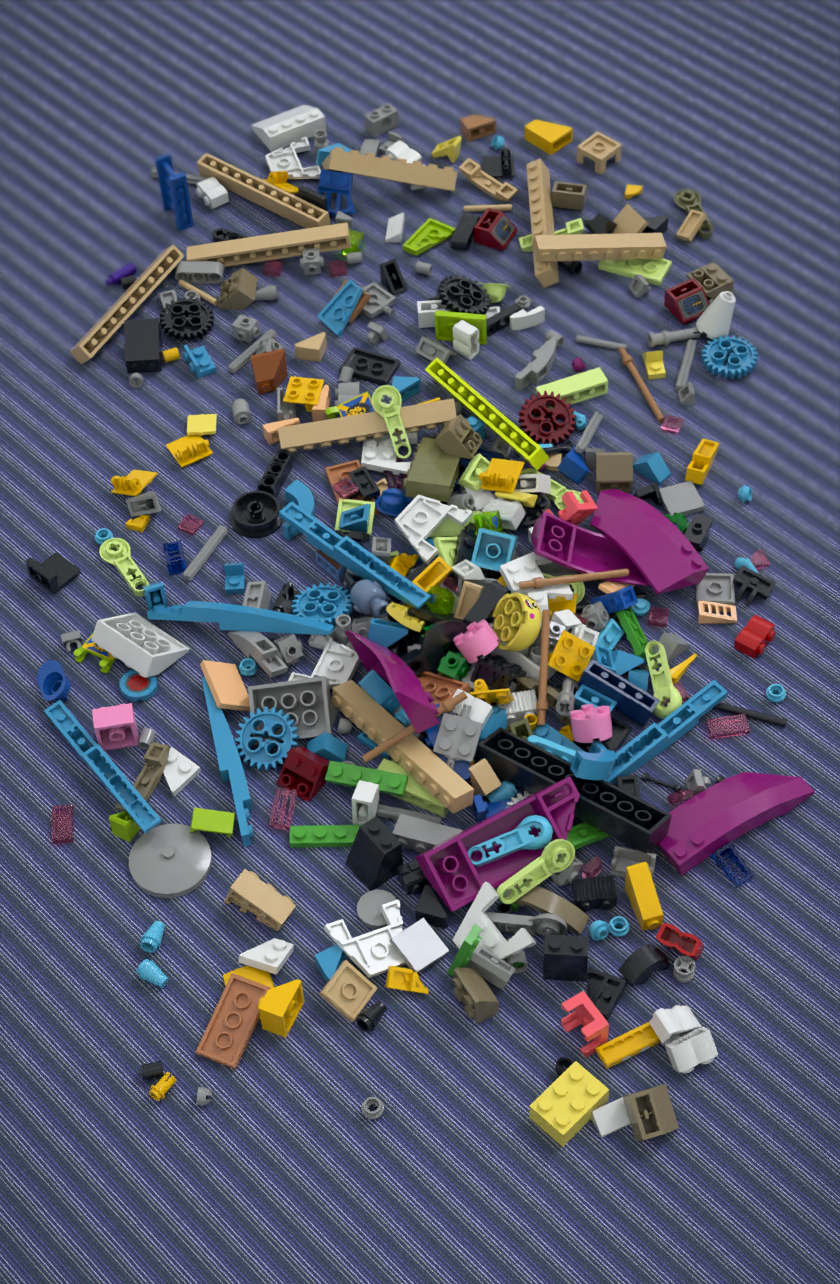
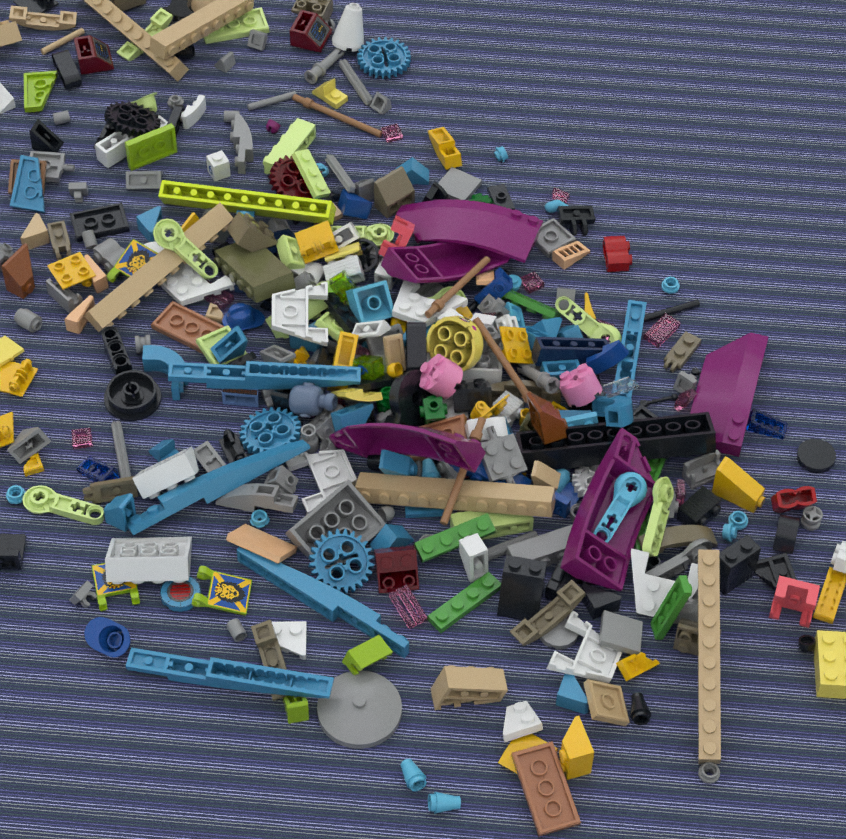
camera: 45 degrees left, 0 degrees up
clear pink tile [52,804,74,844] -> none
bright pink brick [92,703,139,751] -> none
clear pink tile [332,477,358,500] -> none
black hinge [340,466,380,501] -> none
white brick [452,320,480,360] -> none
none -> dark tan hinge [47,220,72,261]
none -> dark tan hinge [82,476,138,504]
none -> white slope [132,446,199,500]
none -> light grey wheel [135,334,151,354]
none -> flag [191,566,252,616]
none -> white brick [206,150,231,181]
none -> light grey slope [214,51,236,73]
none -> yellowish green plate [292,149,331,199]
none -> yellow hinge [387,362,403,378]
none -> dark tan slope [510,580,586,646]
none -> dark orange slope [526,392,568,444]
none -> blue slope [586,340,629,375]
none -> clear piece [601,377,639,398]
none -> dark tan hinge [663,331,702,373]
none -> tan brick [698,549,721,764]
none -> black tile [797,439,836,473]

